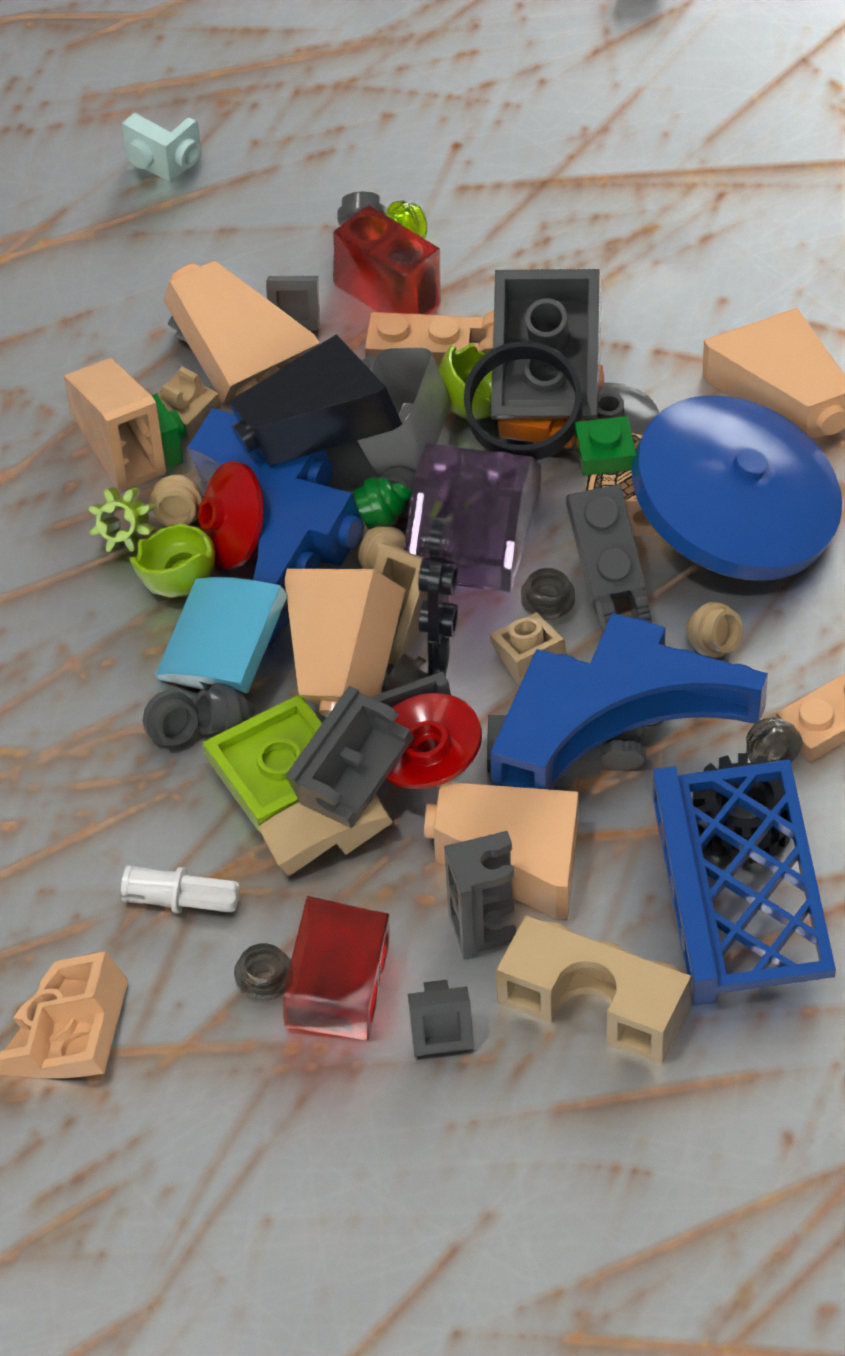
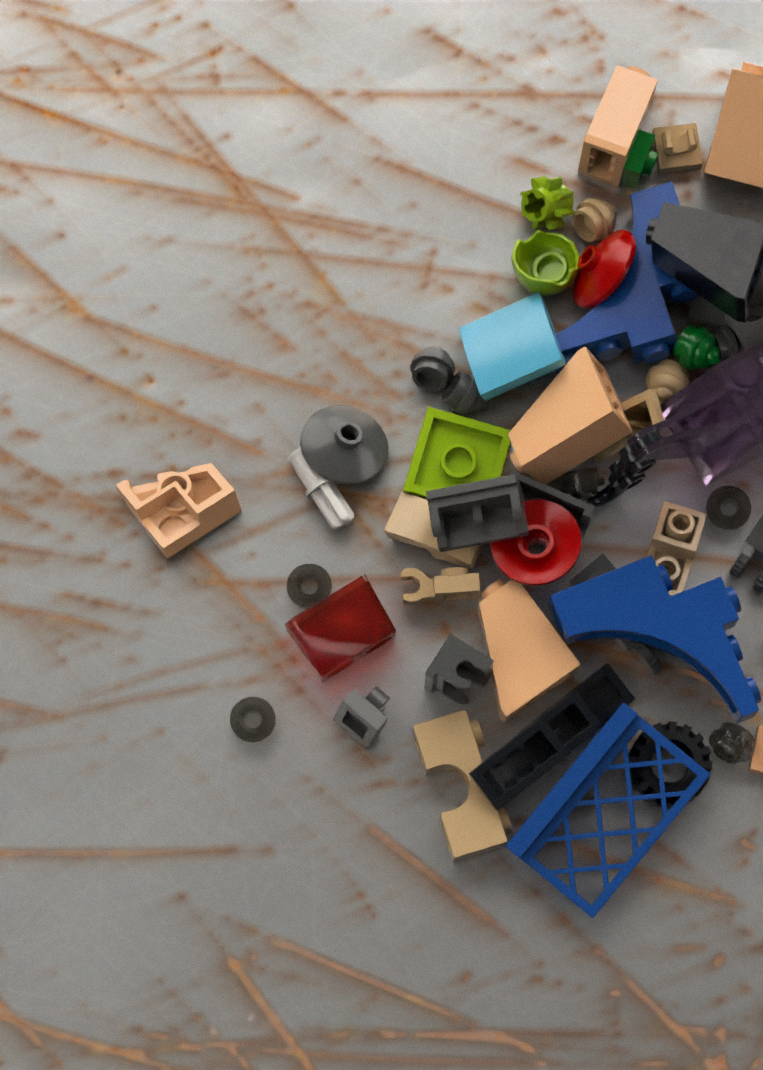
camera: 45 degrees right, 25 degrees up
none -> clear smoke plate [230,697,276,743]
none -> dark grey dish [300,405,388,485]
none -> tan plate [401,567,480,605]
none -> black slope [468,663,635,811]

